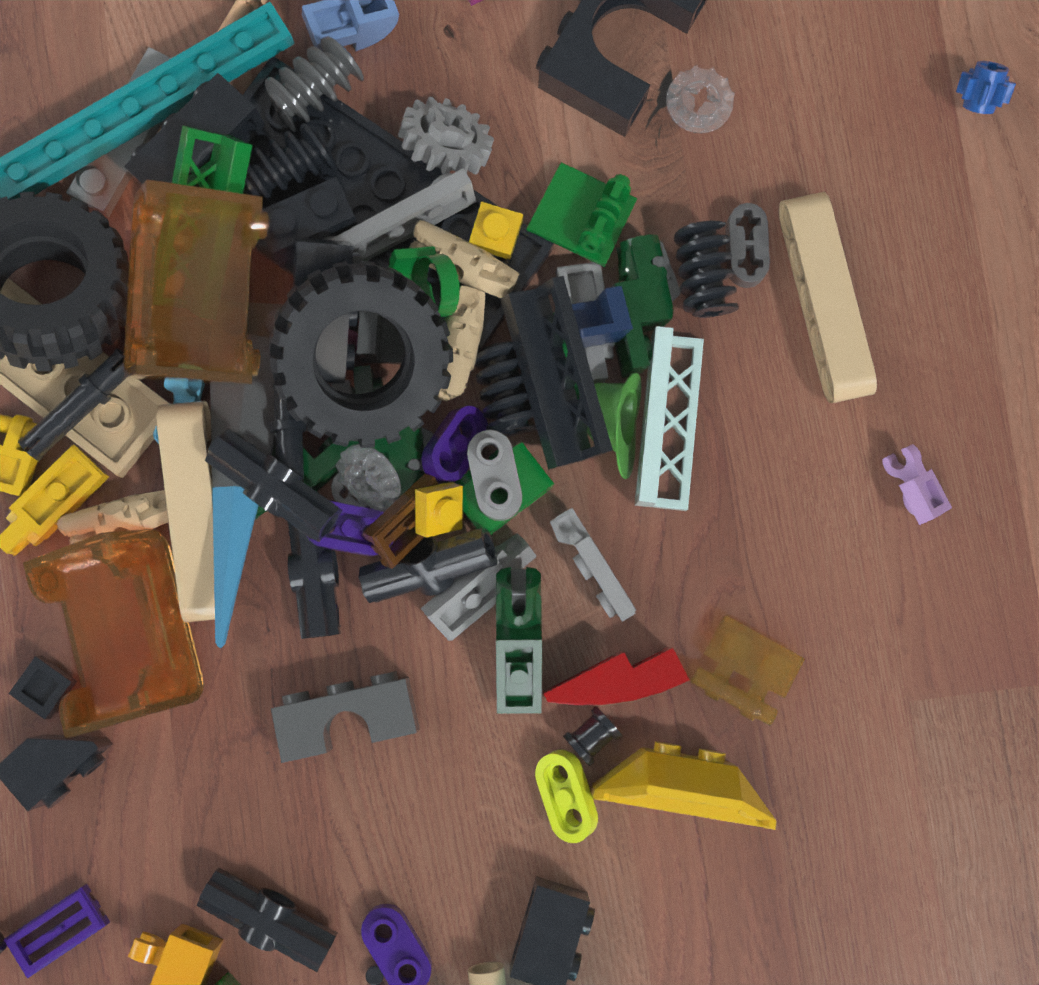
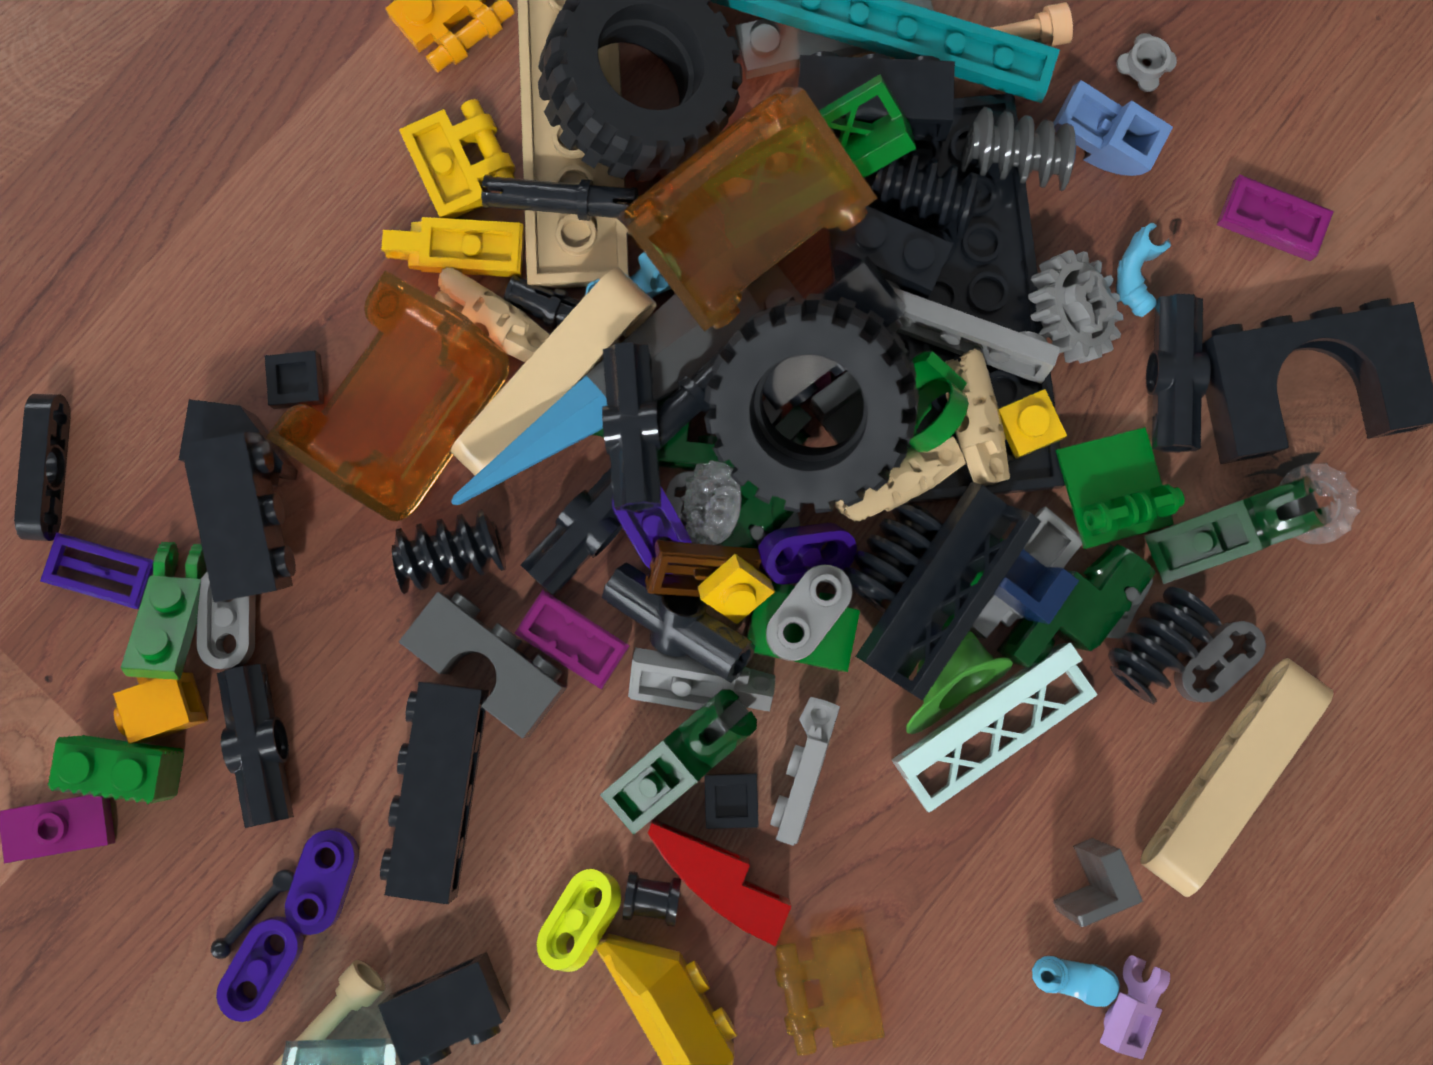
camera: 55 degrees right, 0 degrees up
none -> green hinge [120,542,207,680]
none -> black brick [180,432,296,603]
none -> light grey plate [197,572,256,670]
none -> black brick [380,682,490,905]
none -> black piece [391,509,506,594]
none -> black pin [503,275,580,329]
none -> magenta plate [514,590,630,689]
none -> black plate [704,773,759,829]
none -> medium azure piece [1032,956,1120,1007]
none -> dark grey panel [1053,838,1143,927]
none -> medium azure piece [1116,223,1171,317]
none -> dark green plate [1144,476,1328,584]
none -> black piece [1146,294,1211,453]

